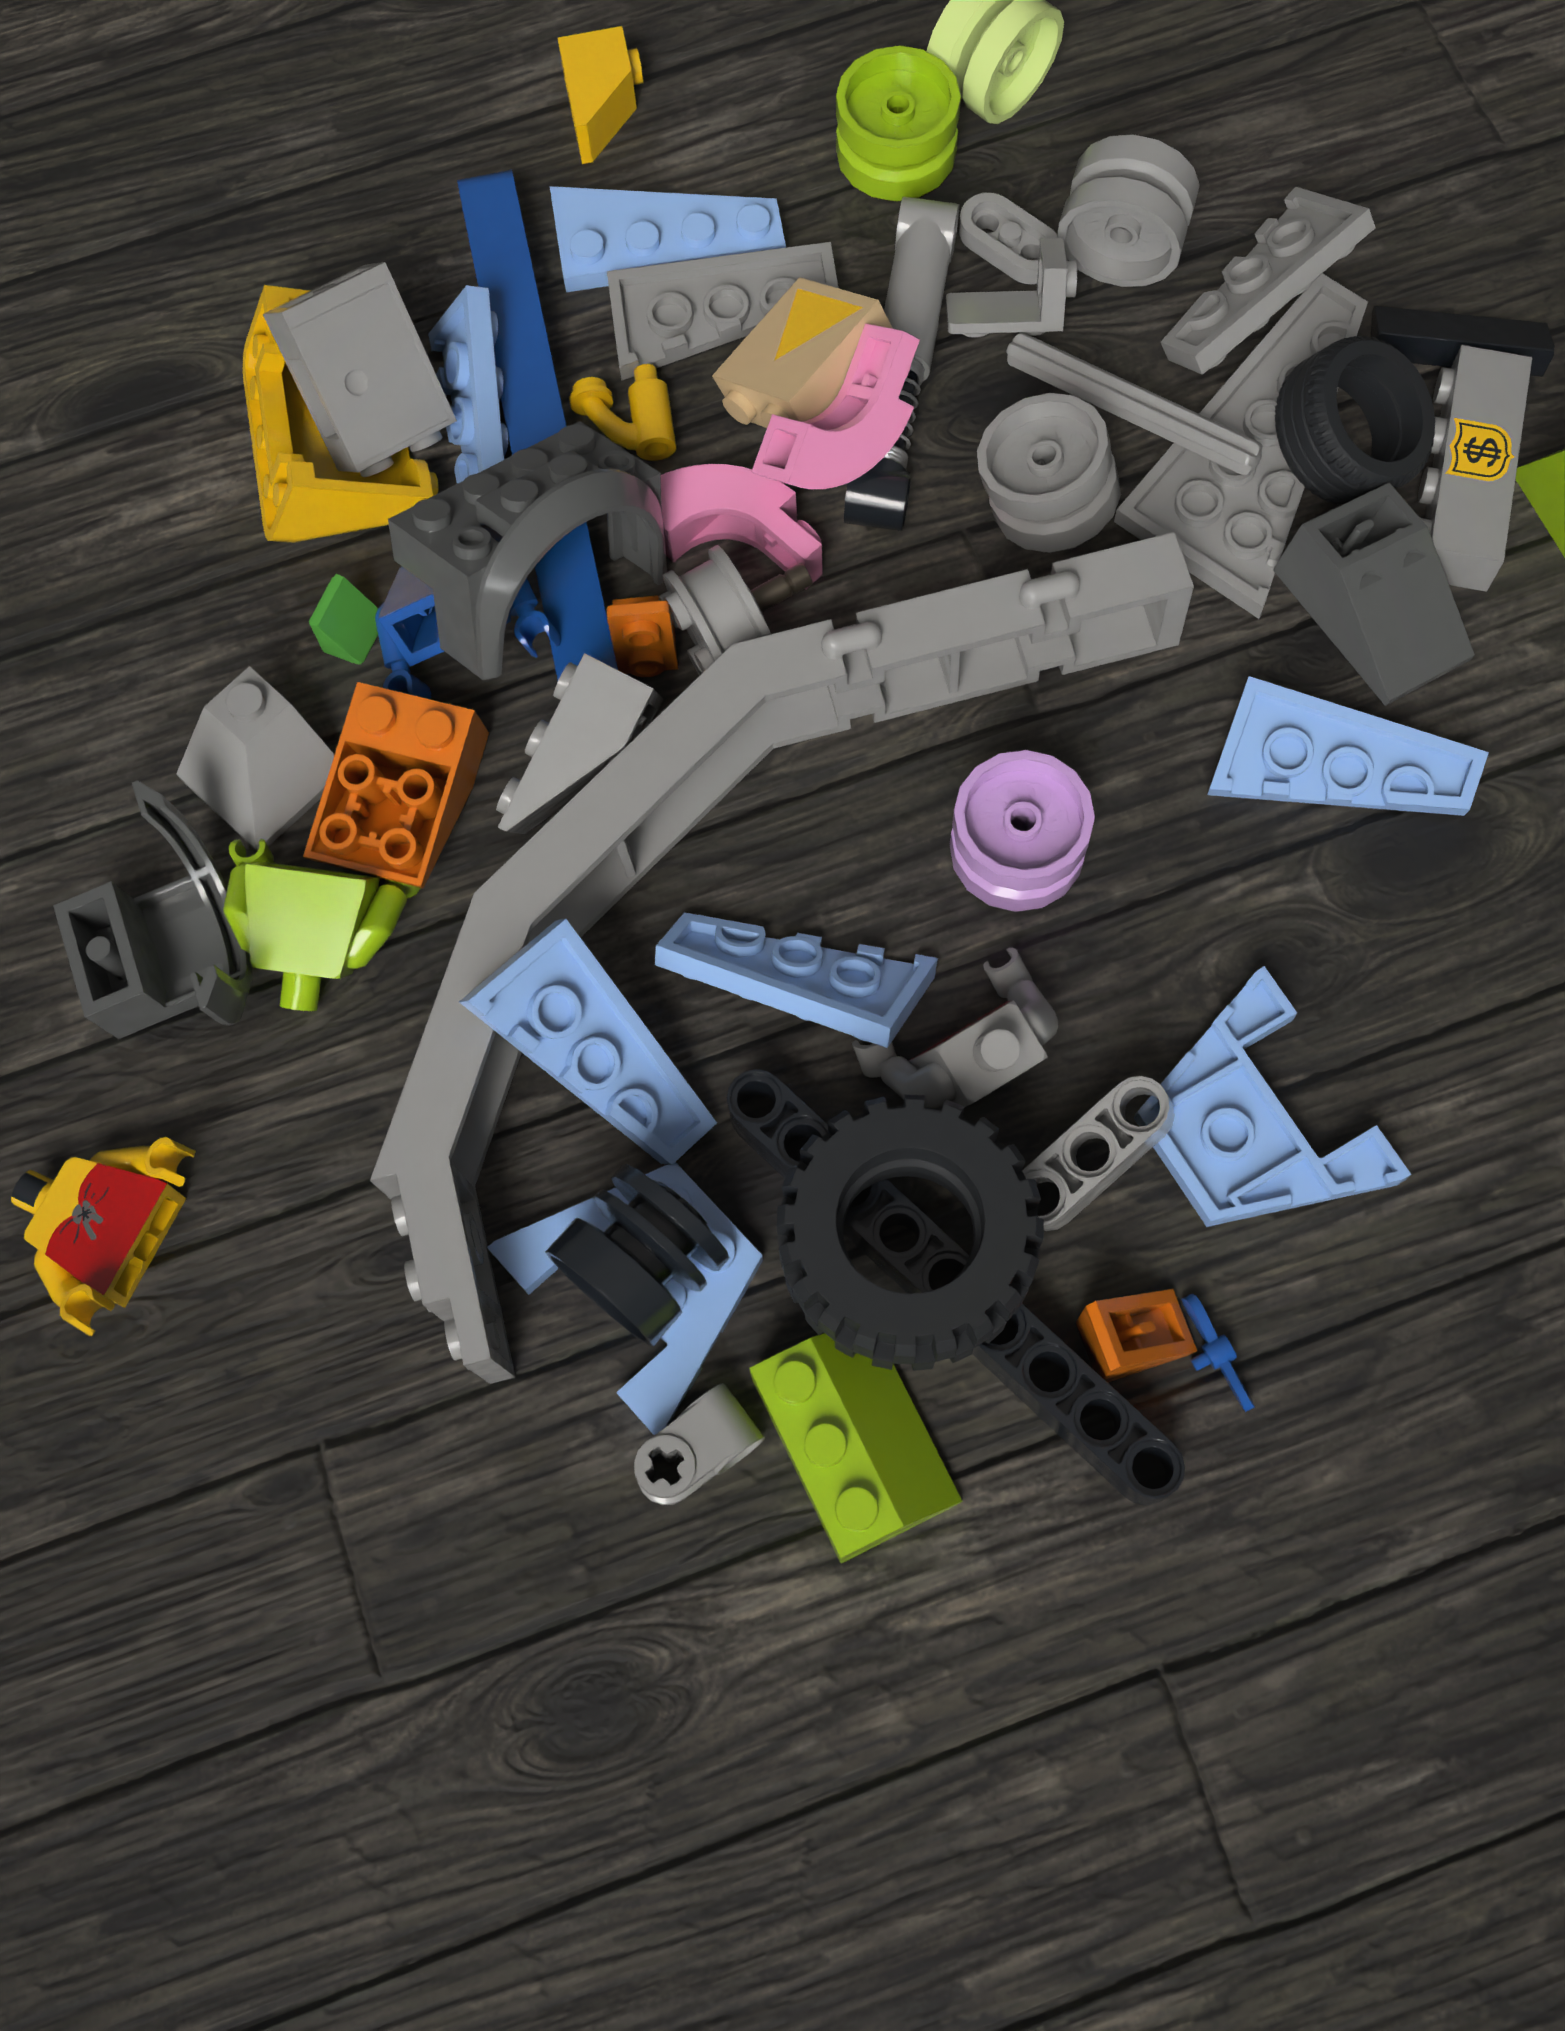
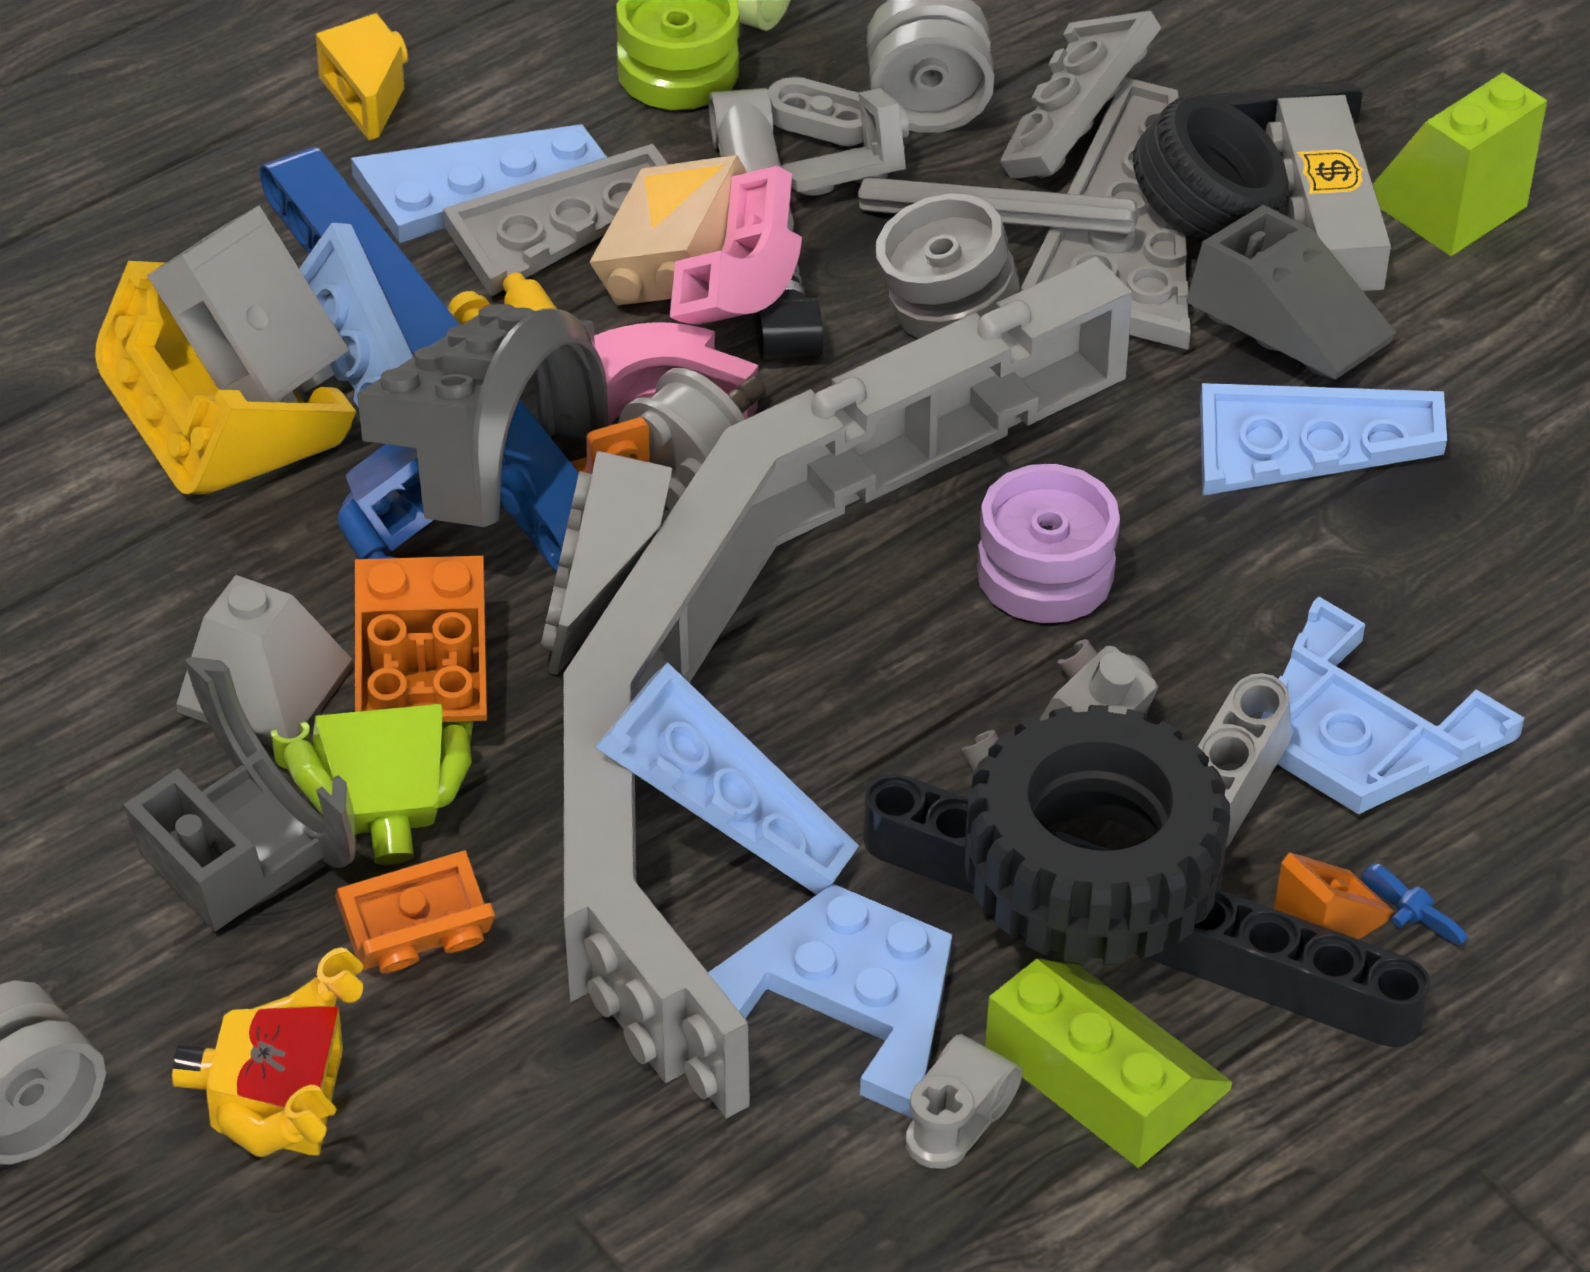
camera: 25 degrees left, 25 degrees down
bright green slope [309,574,378,664] -> none
black wheel [545,1164,730,1346] -> none
light blue wing [655,912,938,1048] -> none
none -> orange bracket [335,850,496,973]

